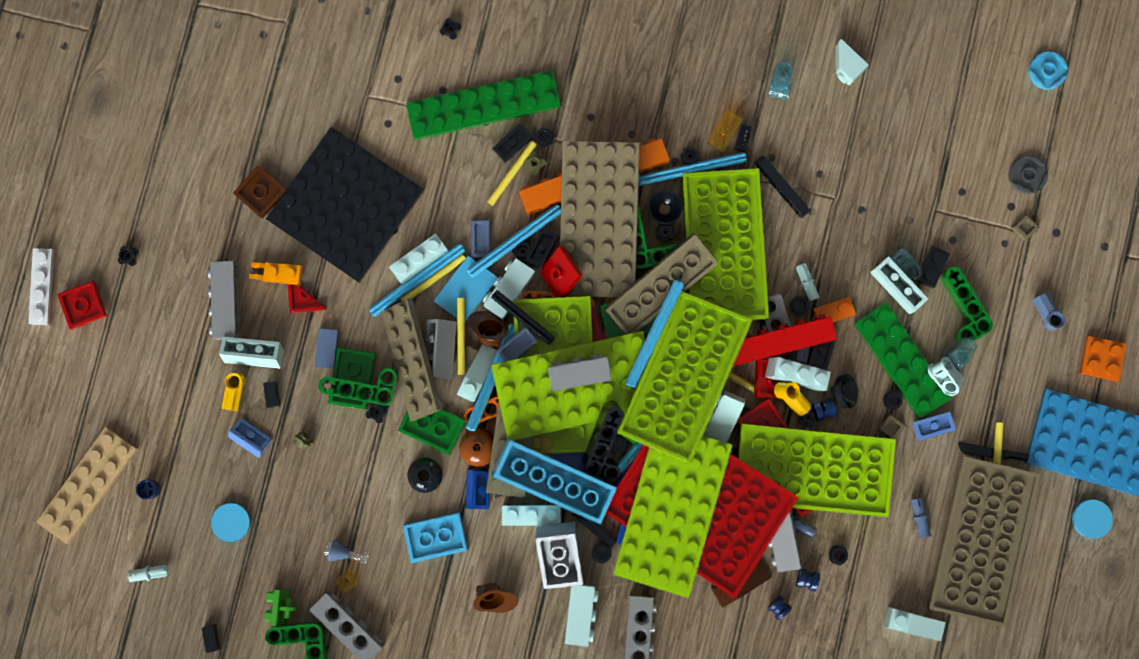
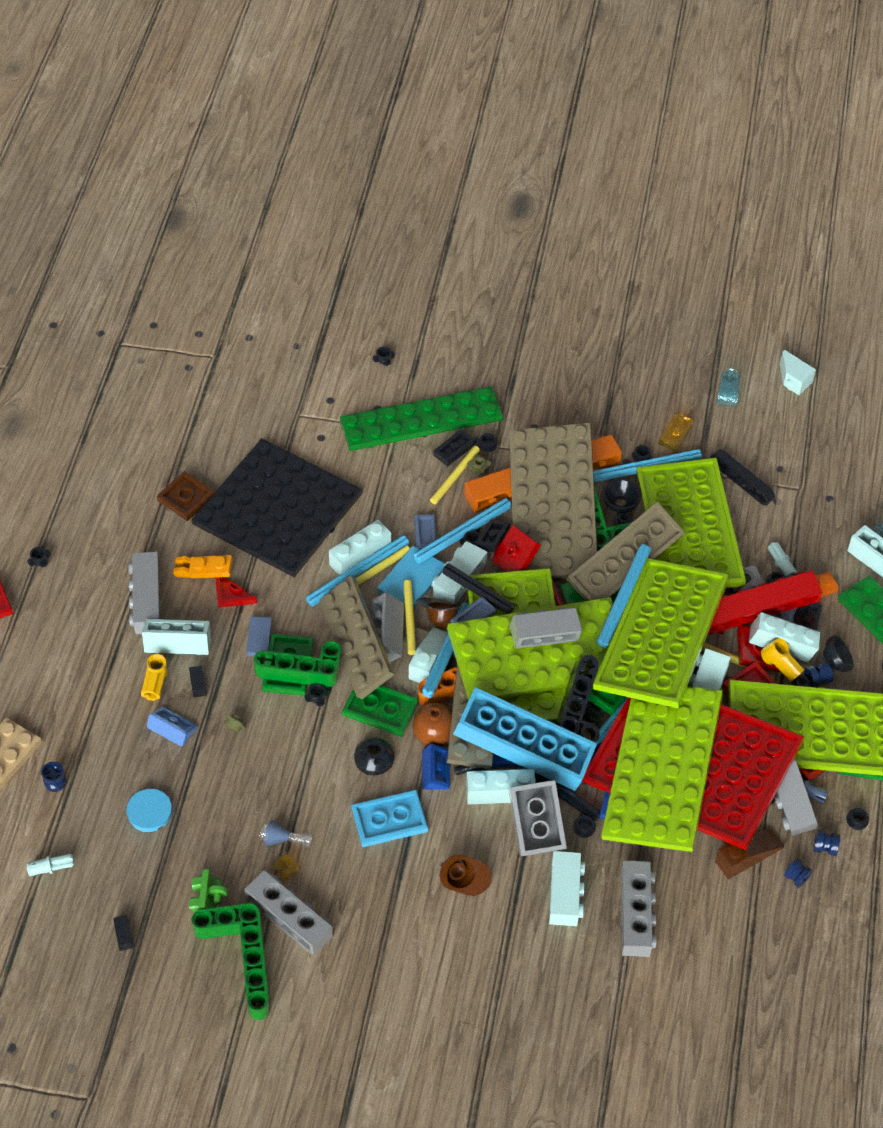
camera: 10 degrees left, 30 degrees down
black piece [734,123,752,152] -> none

